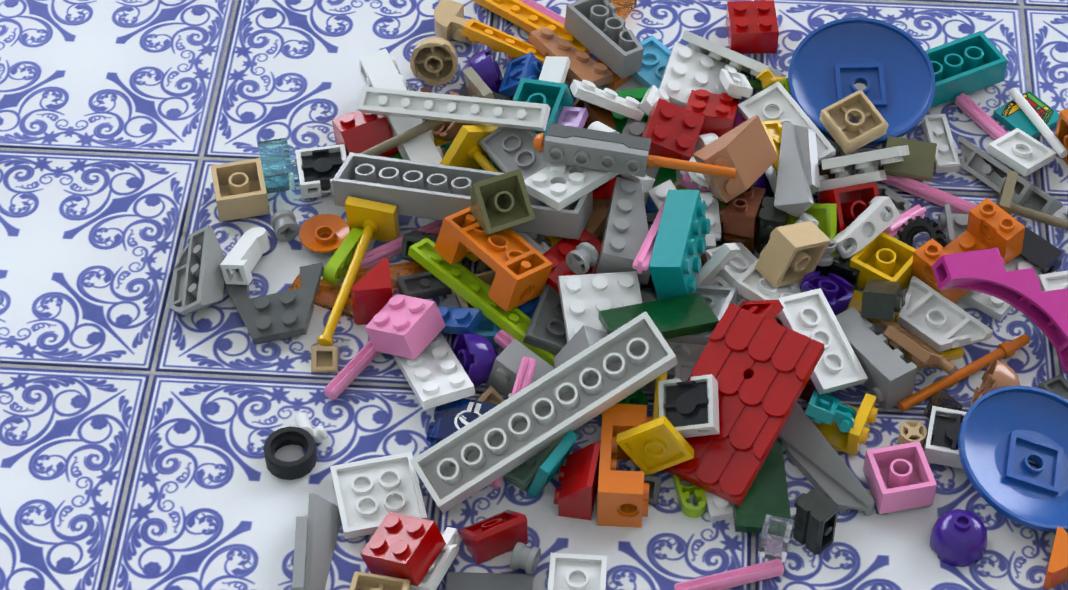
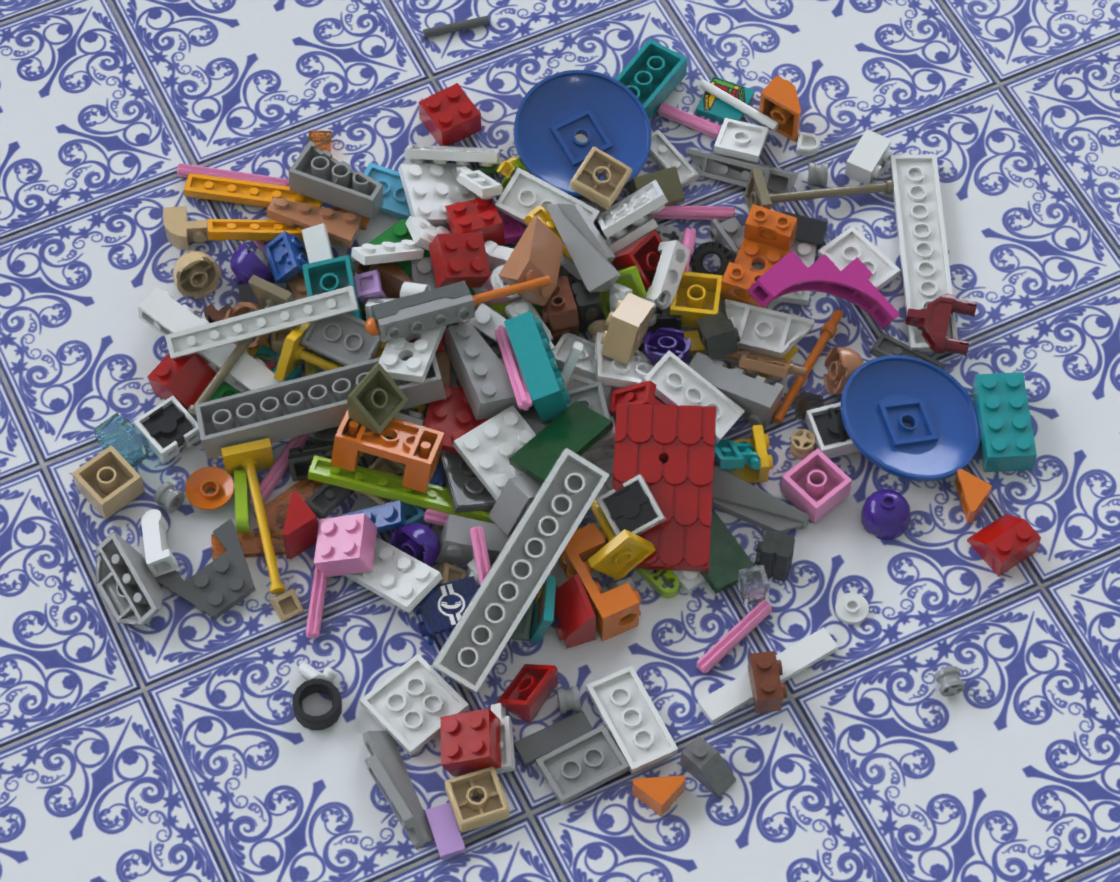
camera: 30 degrees left, 10 degrees up
light grey wheel [566,242,599,275] -> none

